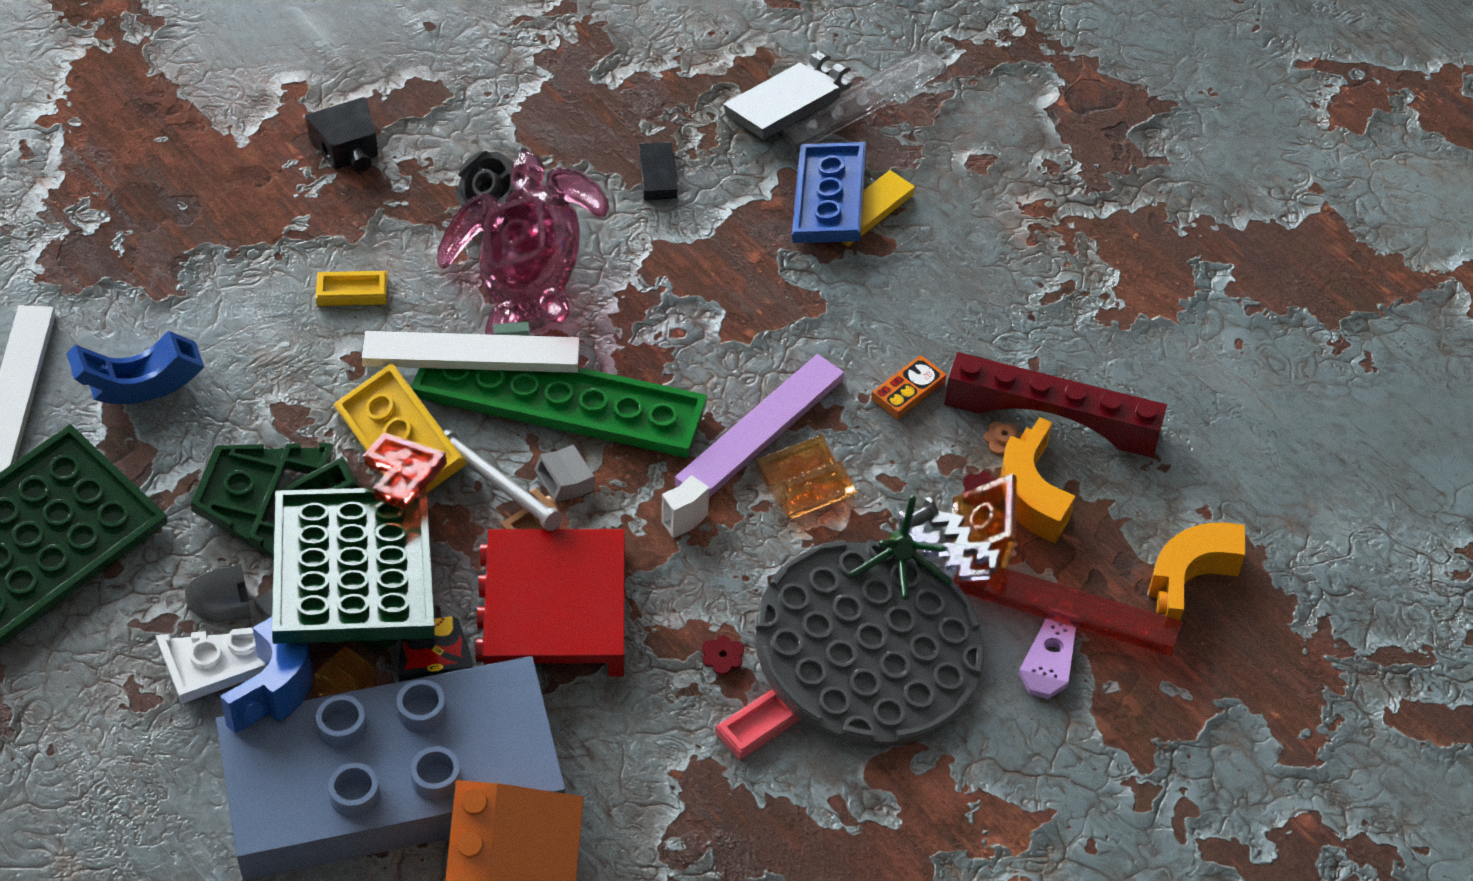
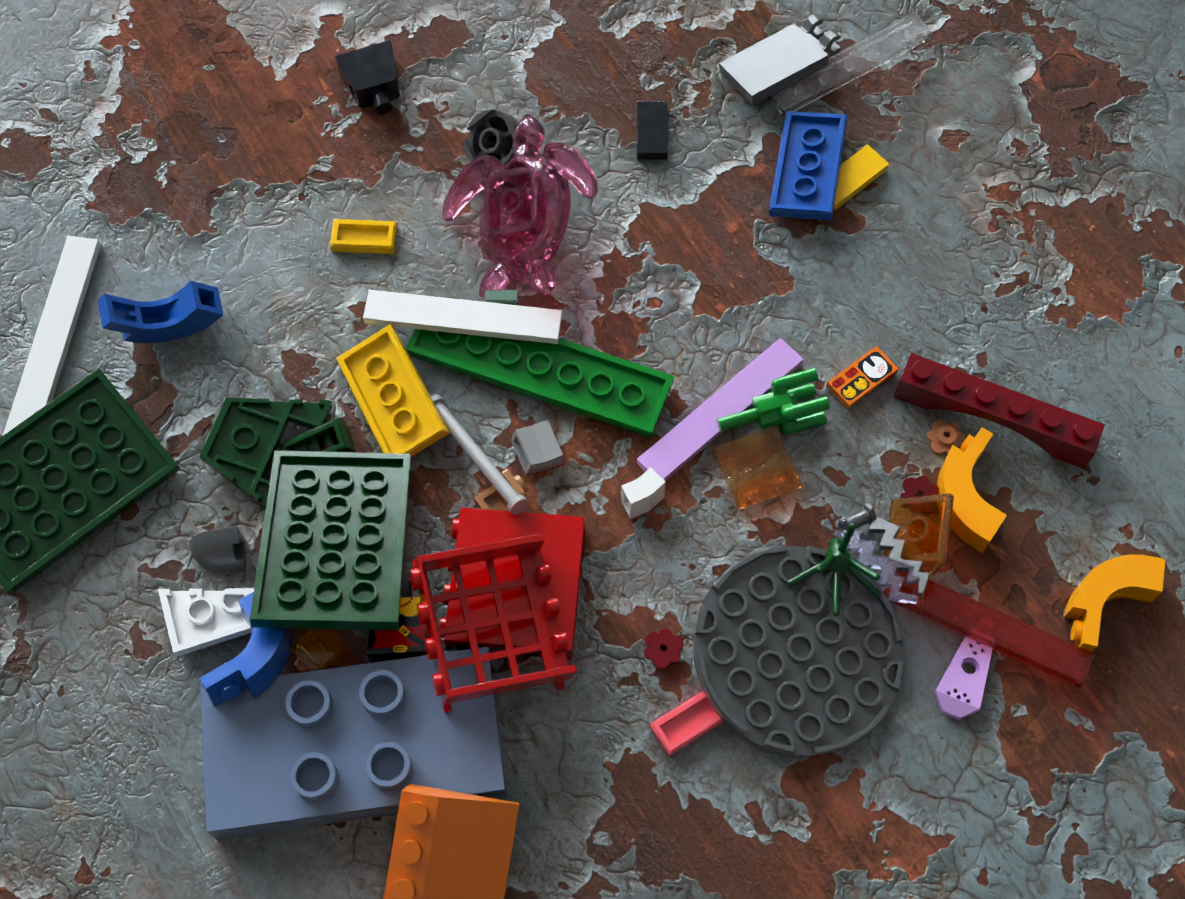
camera: 10 degrees right, 15 degrees up
clear red plate [363,433,447,509] -> none
none -> red window [410,534,577,714]
none -> green plant [717,368,830,435]

